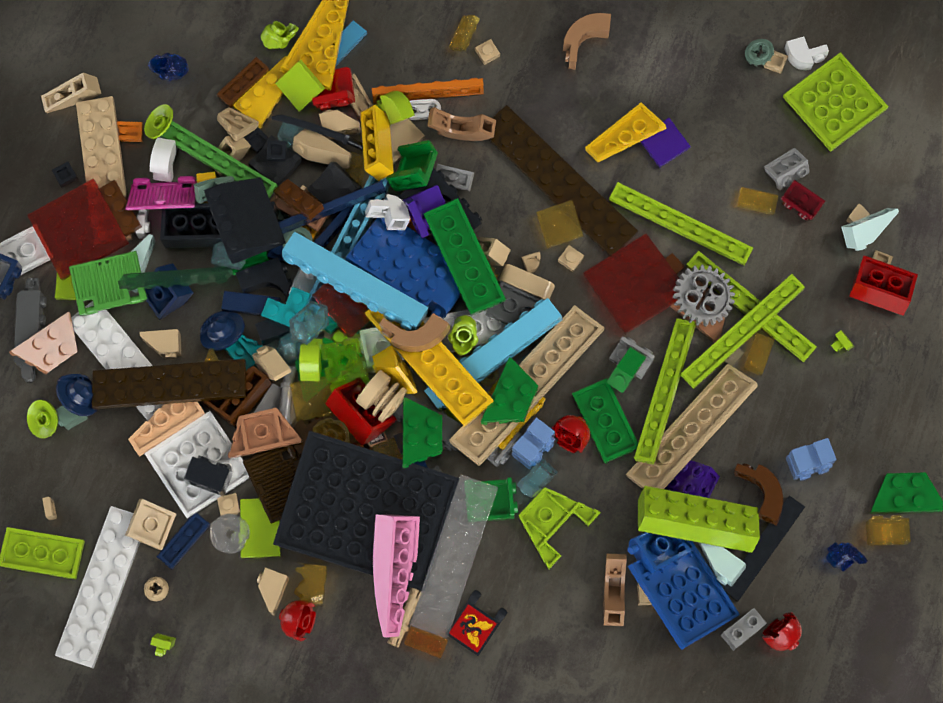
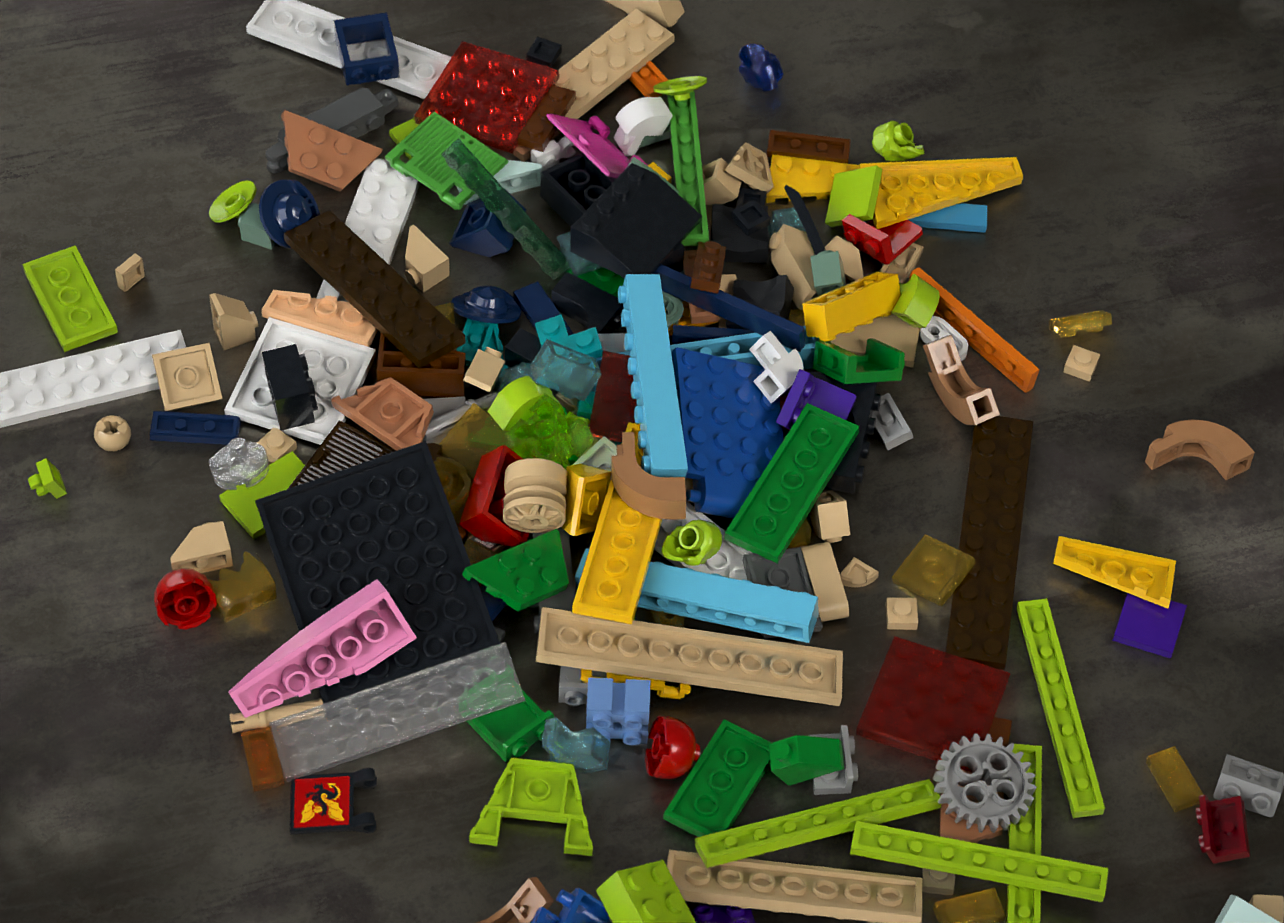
camera: 50 degrees right, 20 degrees down
green wing [481,357,539,425] -> none
none -> tan slope [209,293,258,350]
none -> sand green brick [810,250,846,296]

